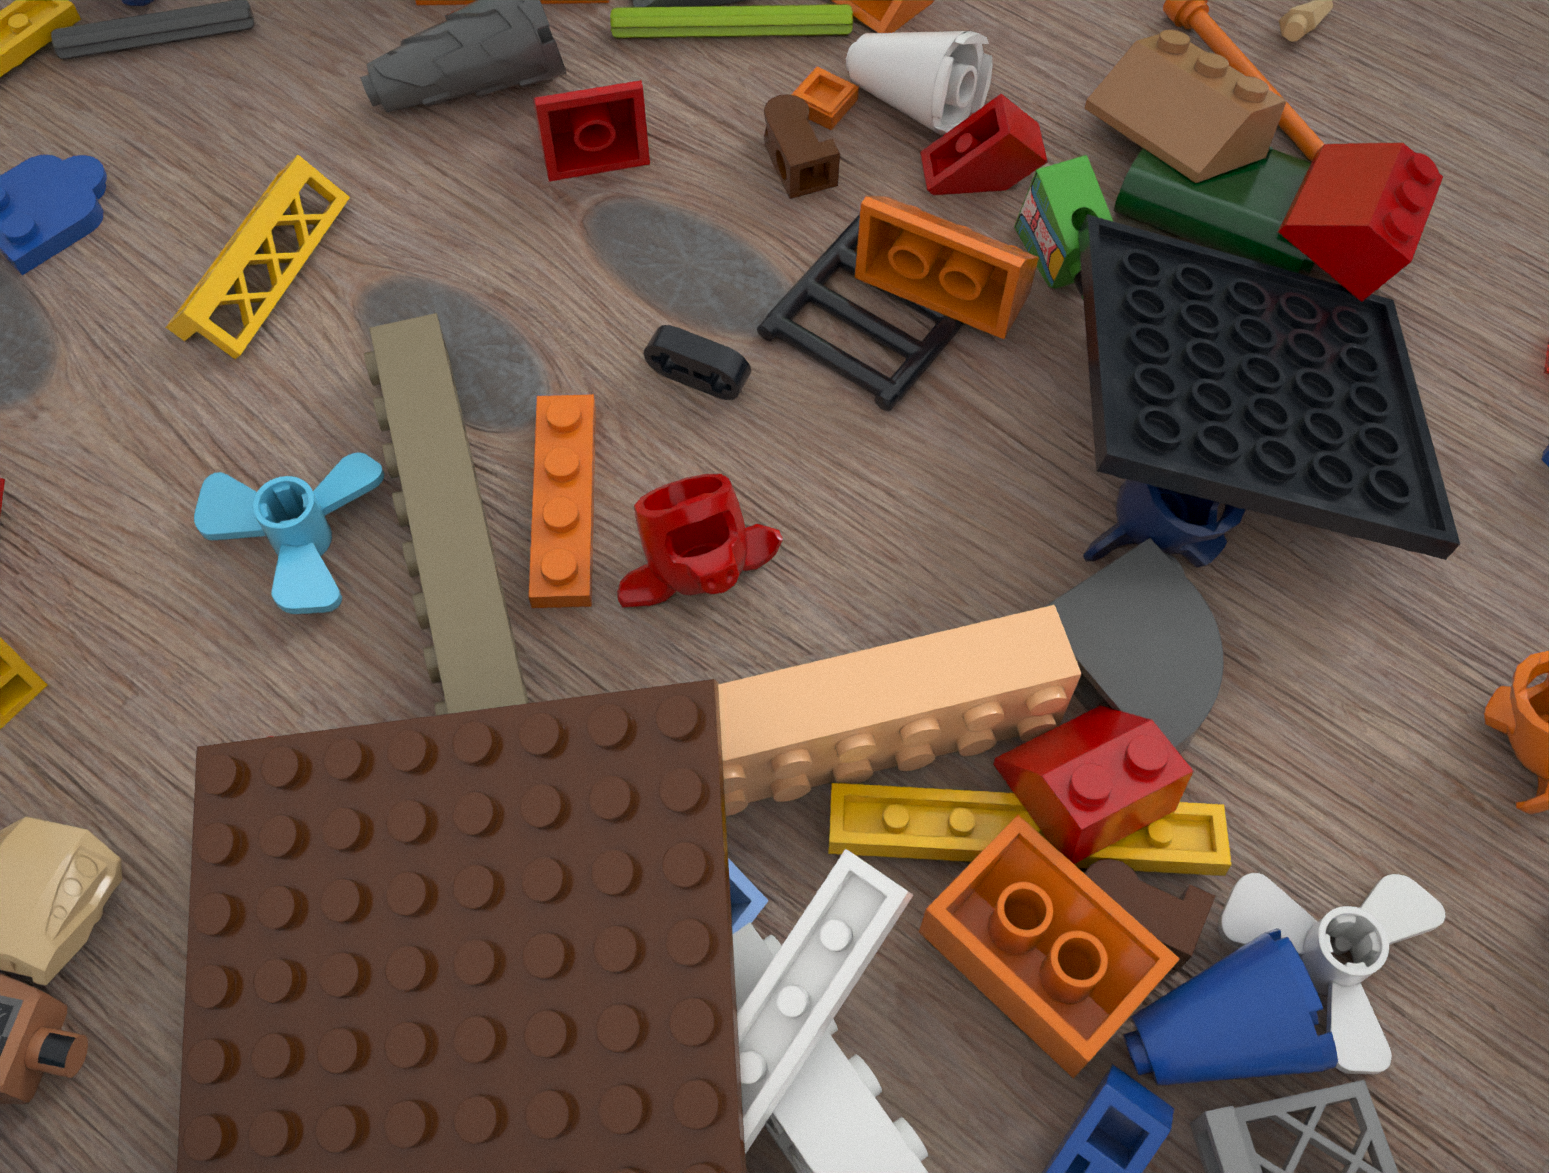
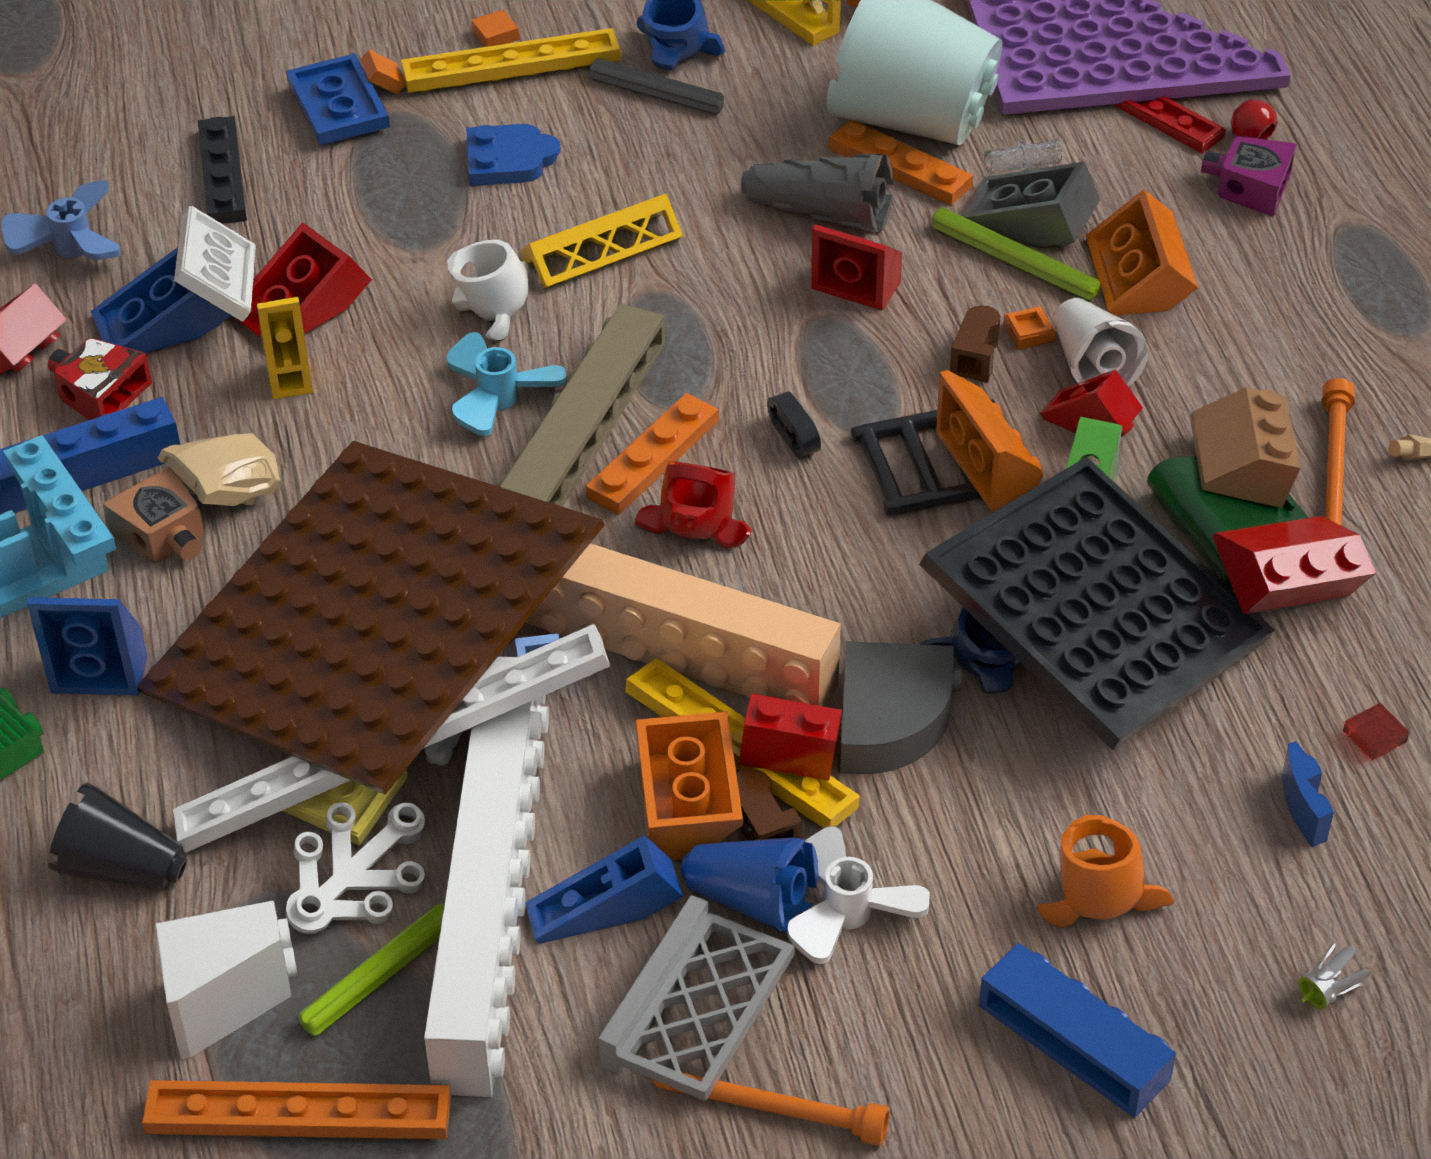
camera: 40 degrees right, 15 degrees down
none -> white piece [447,240,529,341]

